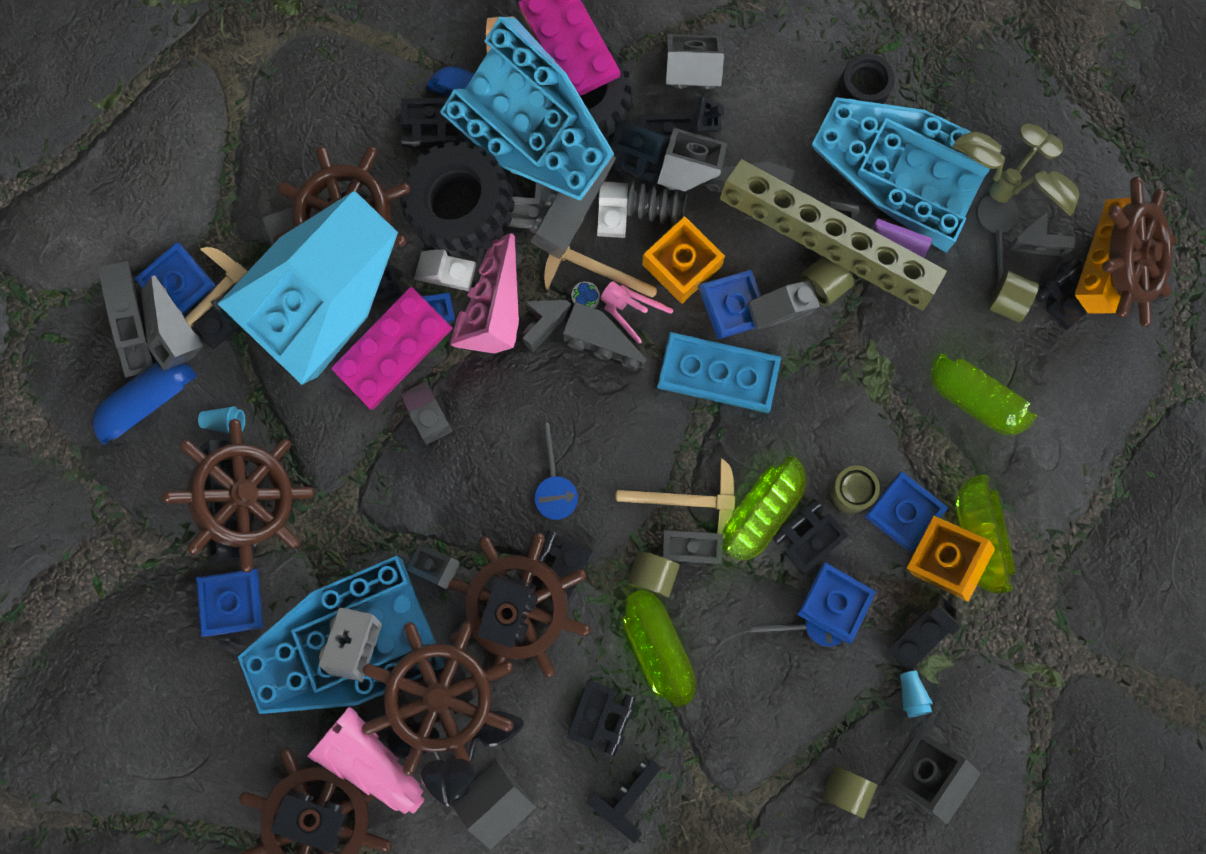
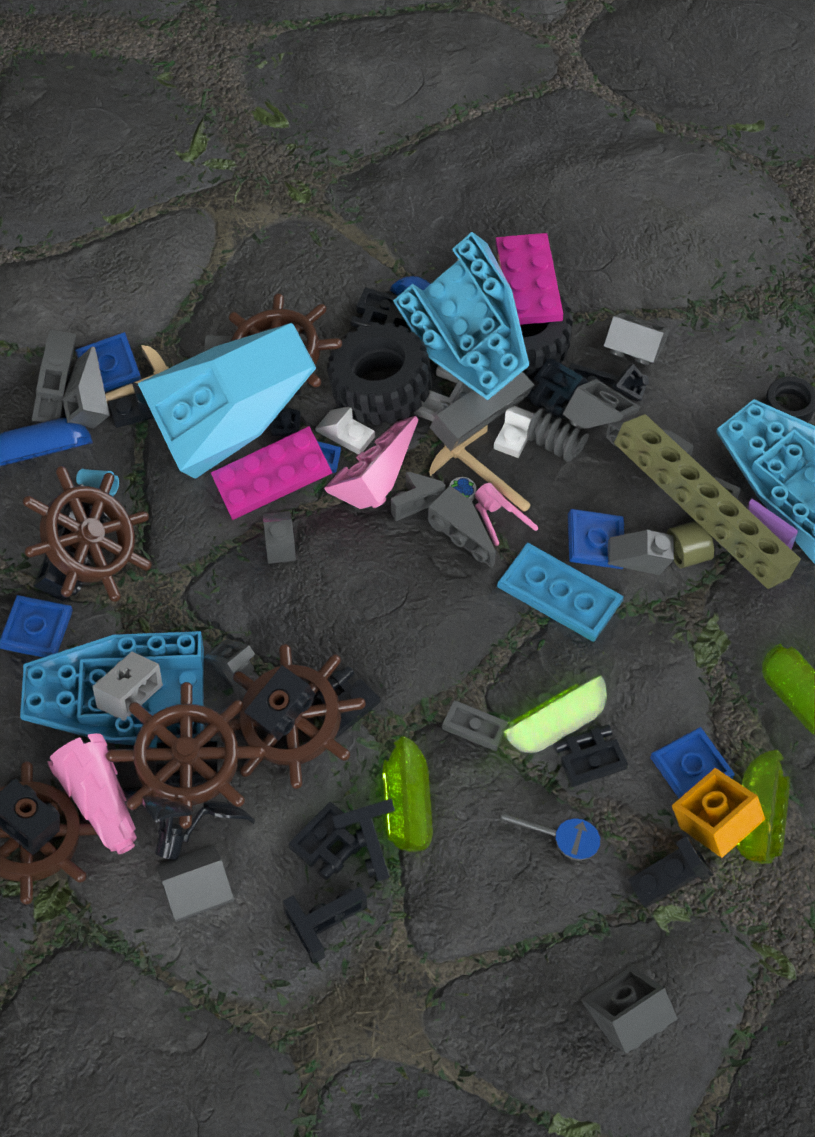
camera: 20 degrees right, 20 degrees down
blue piece [535,422,578,520] -> none
tan piece [615,458,735,539] -> none
olive piece [627,551,680,598] -> none
light orange brick [642,216,725,304] -> none
blue plate [797,562,877,644] -> none
olive piece [821,765,877,818] -> none
olive piece [829,465,880,514] -> none
medium azure cone [900,671,933,718] -> none
none -> black bracket [332,798,395,882]

